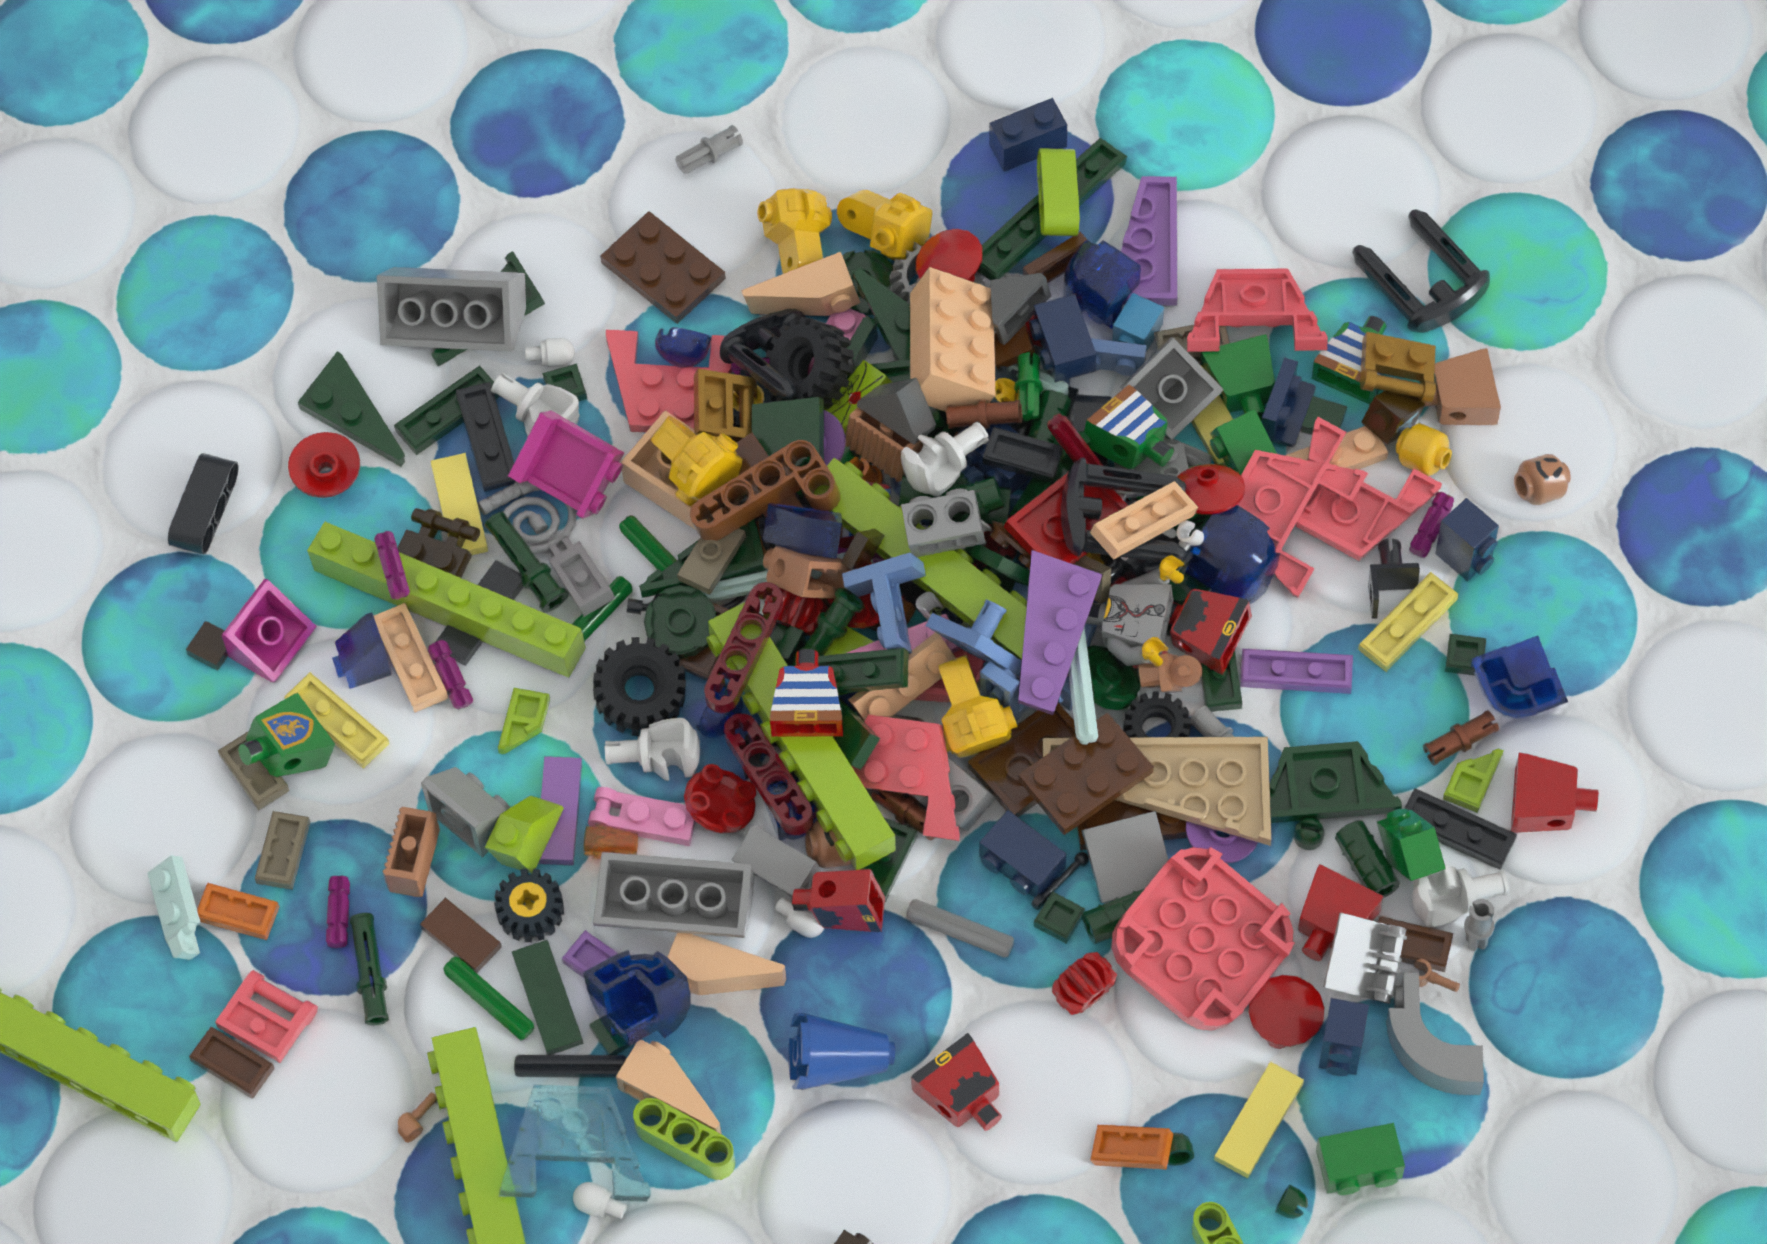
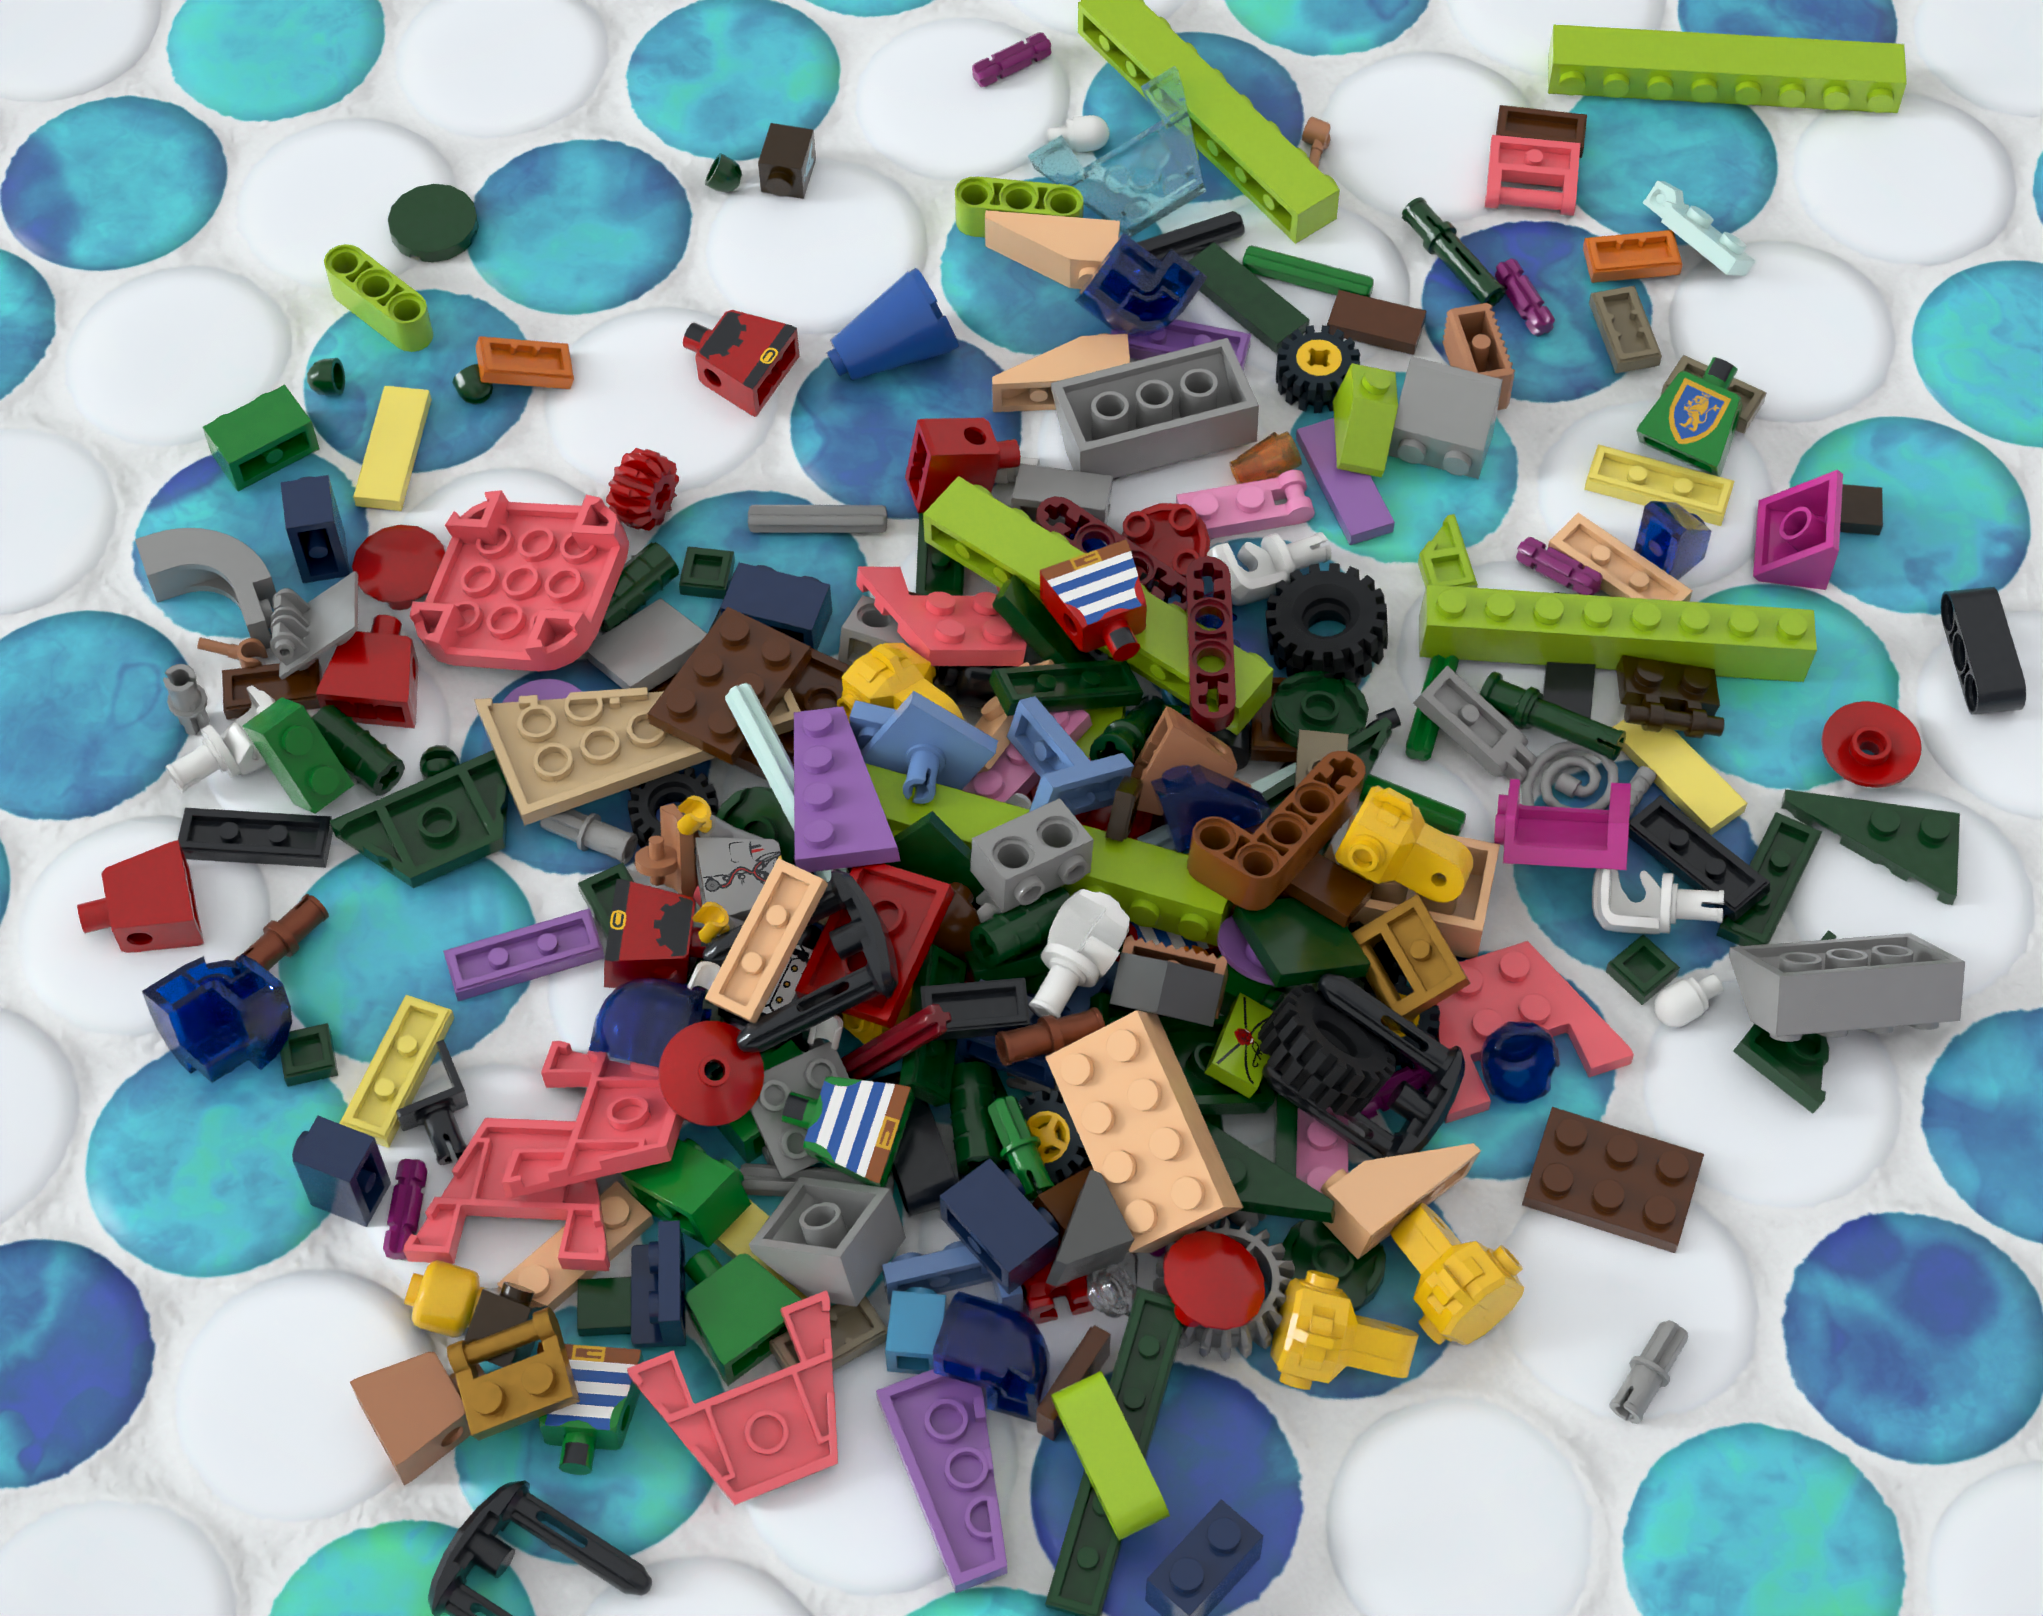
camera: 155 degrees right, 5 degrees down
magenta axle [374,531,410,600] -> none
lime tile [1443,748,1504,813] -> none
nougat head [1514,454,1571,505] -> none

